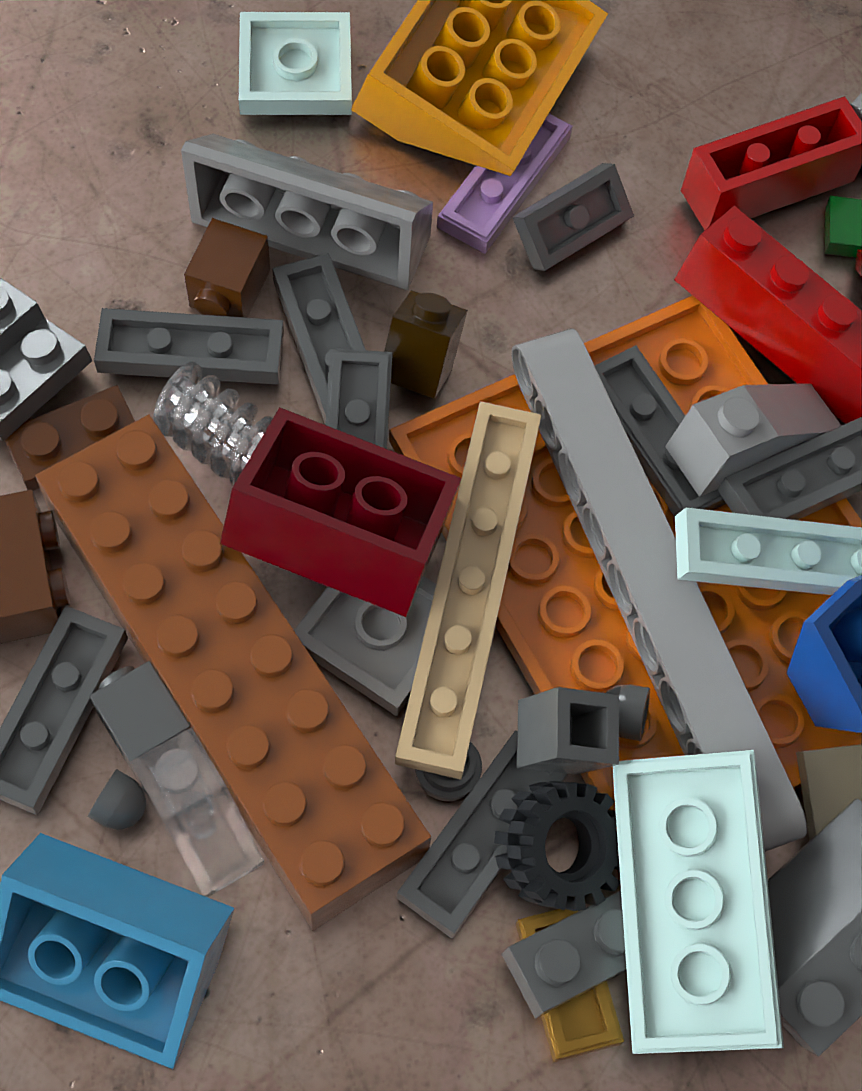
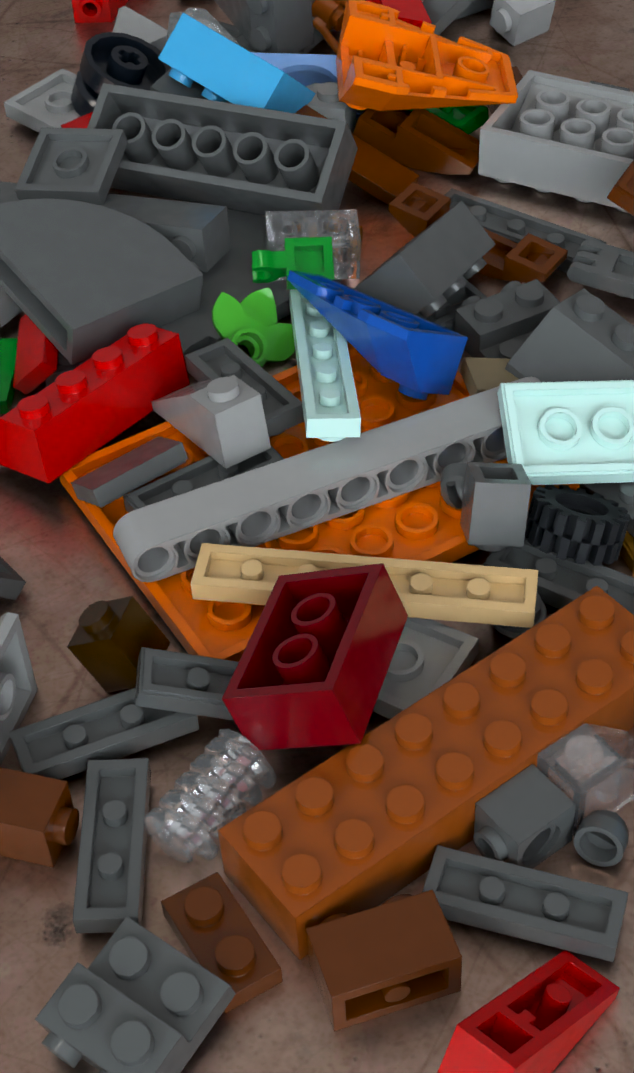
camera: 85 degrees left, 20 degrees down
none -> dark grey tile [71,436,188,508]

